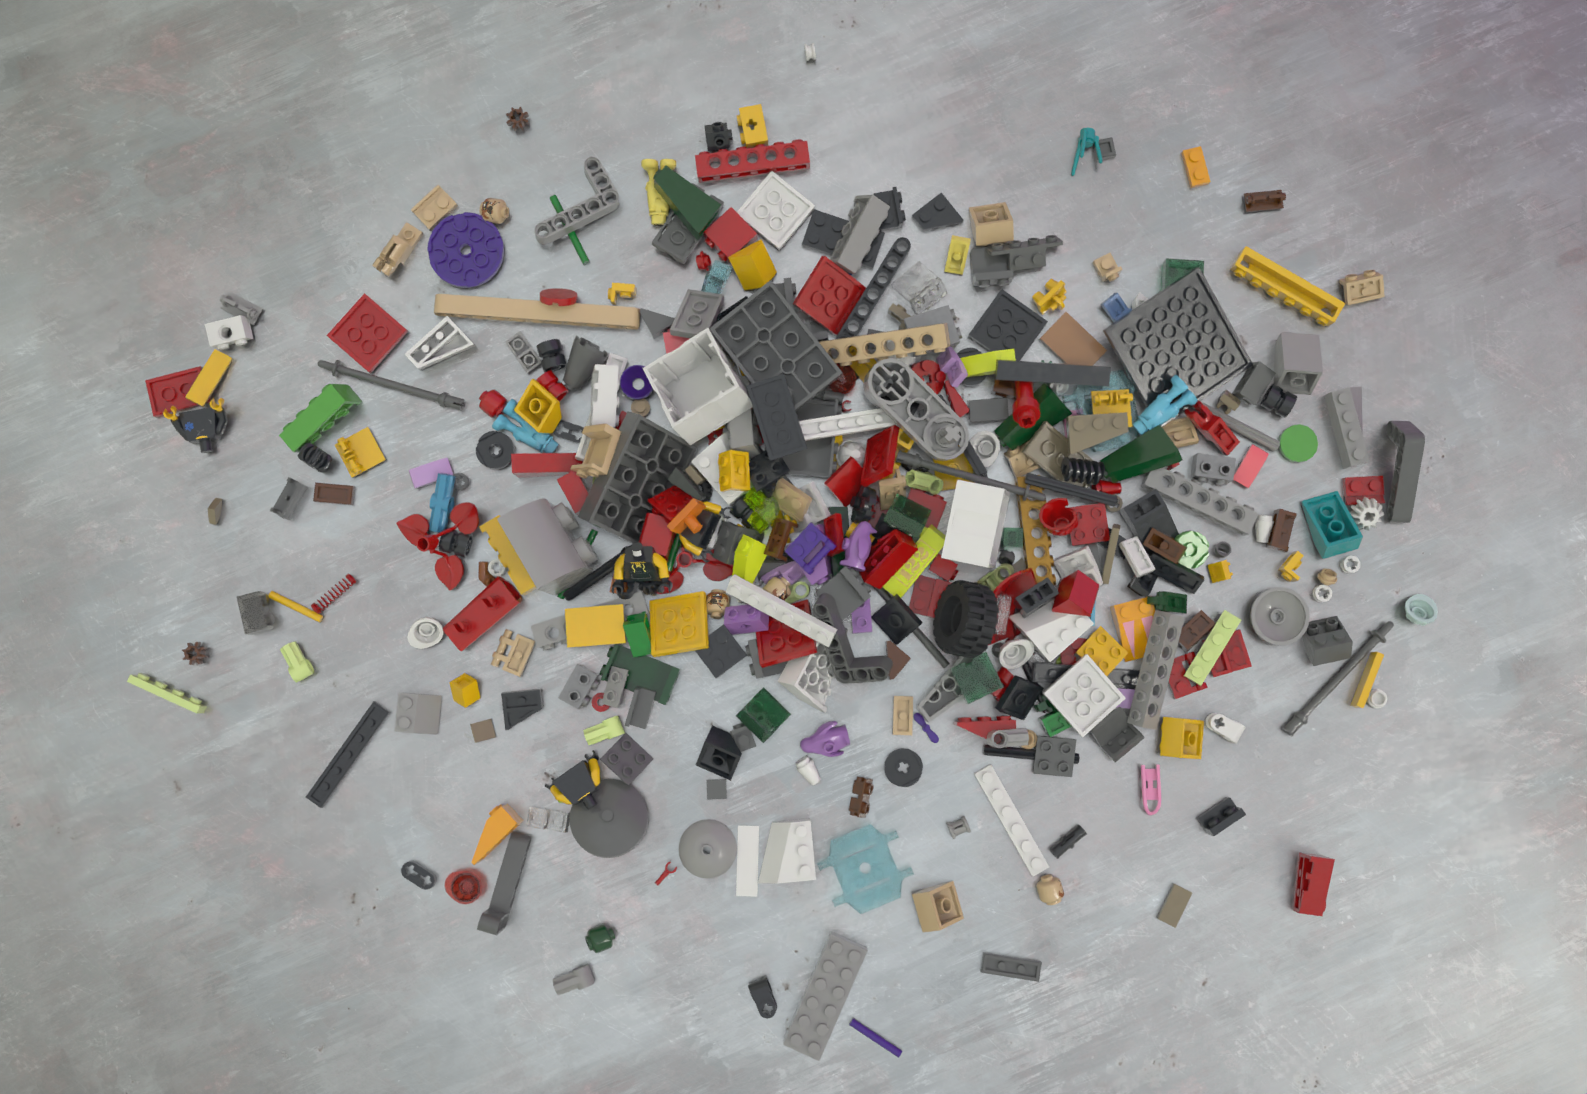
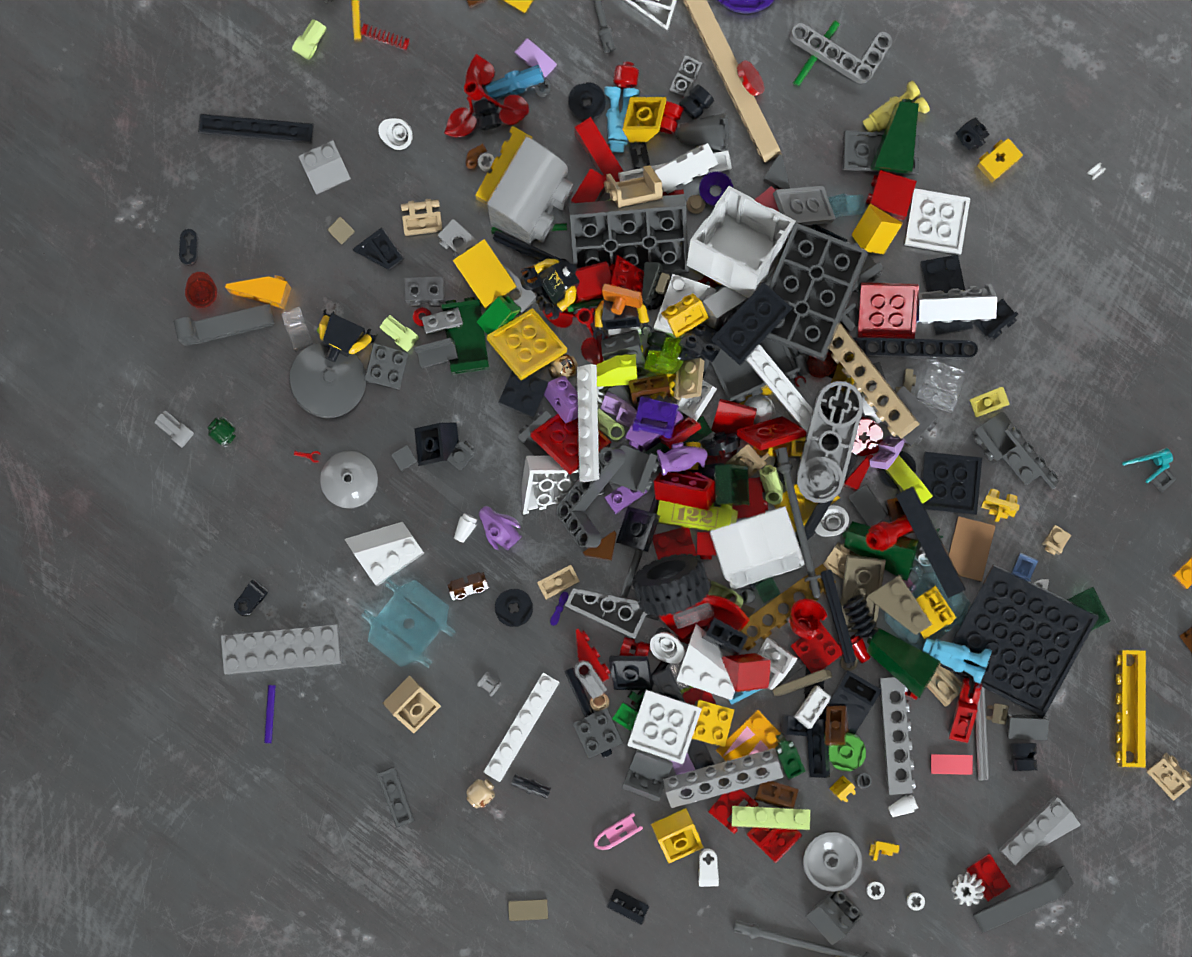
camera: 55 degrees right, 0 degrees up
red piece [443,576,522,651] -> none
yellow panel [449,673,480,708] -> none
yellow bracket [608,282,637,305] -> none
red brick [695,139,810,183] -> none
red plate [696,251,711,271] -> none
clear green piece [736,687,791,743] -> none
white sticker [736,826,759,897] -> none
tan head [763,577,791,601] -> none
black wing [912,192,964,231] -> none
clear green piece [950,652,1003,704] -> none
tan slope [969,202,1014,246] -> none
flat silver brick [1191,453,1236,485] -> none
reddish brown hinge [1266,509,1297,552] -> none
light grey slope [1273,332,1323,394] -> none
bright green tile [1279,424,1318,462] -> none
teal slope [1301,491,1363,559] -> none
tan plate [1317,568,1337,585] -> none

